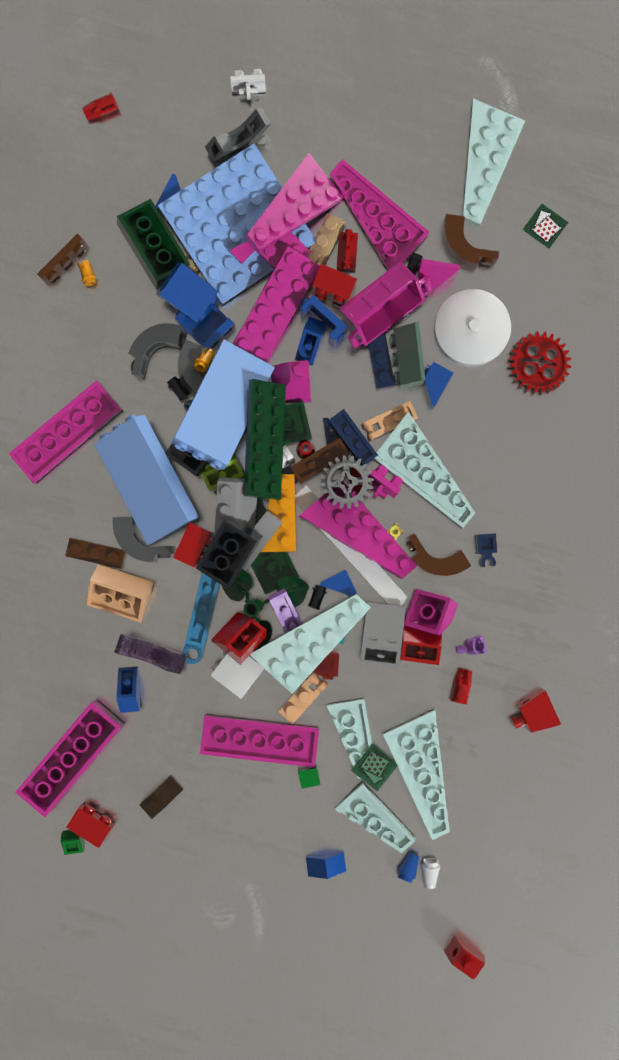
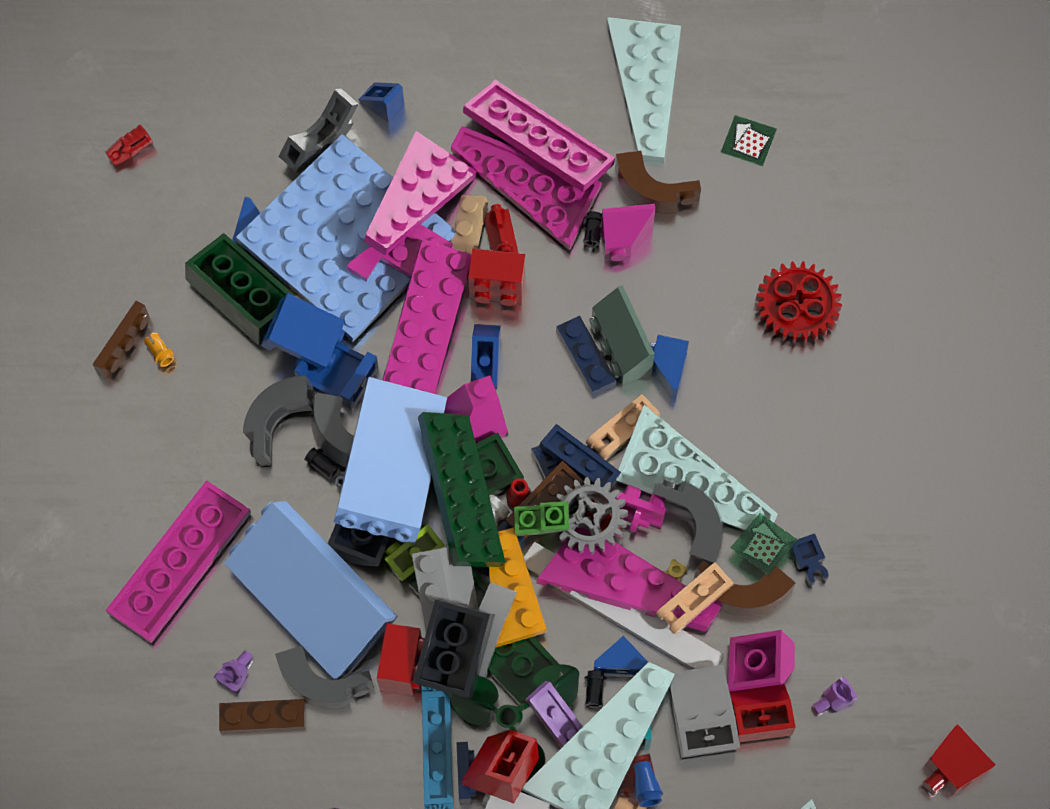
camera: 15 degrees left, 20 degrees down
light nougat slope [87,564,153,623] -> none
light orange pin [194,348,215,372] -> none
white hips [230,69,266,100] -> none
blue panel [300,295,348,348] -> none
dark pink container [339,261,432,348] -> none
white dish [434,289,511,366] -> none
red hinge [450,668,472,705] -> none
none -> medium lavender piece [214,650,252,691]
none -> blue slope [358,82,404,123]
none -> dark blue plate [456,742,476,805]
none -> dark pink plate [463,80,615,192]
none -> bright green slope [514,501,570,536]
none -> blue cone [633,761,663,807]
none -> dark grey arch [652,480,724,563]
none -> light nougat plate [656,562,734,635]
none -> clear green sticker [730,513,798,575]

